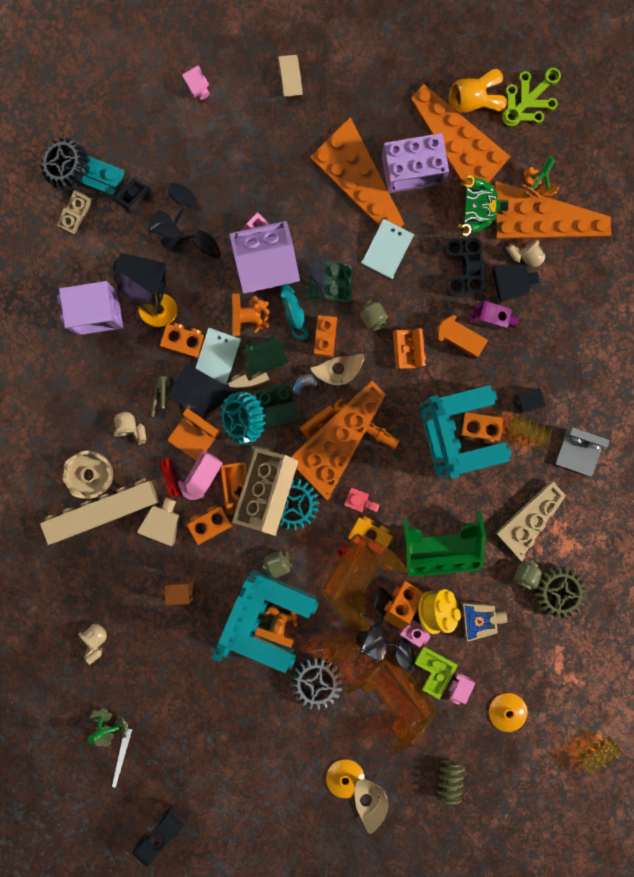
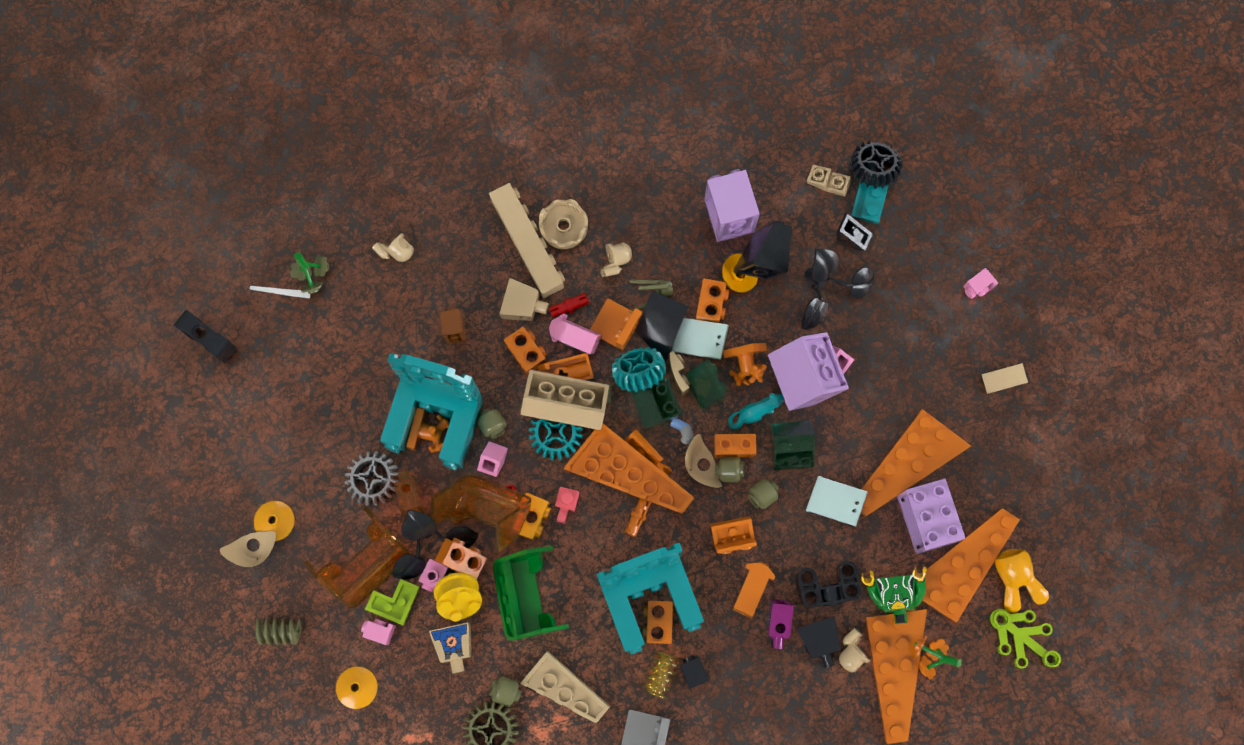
camera: 80 degrees right, 10 degrees down
none -> bright pink brick [477,441,508,477]
none -> olive head [715,456,745,482]

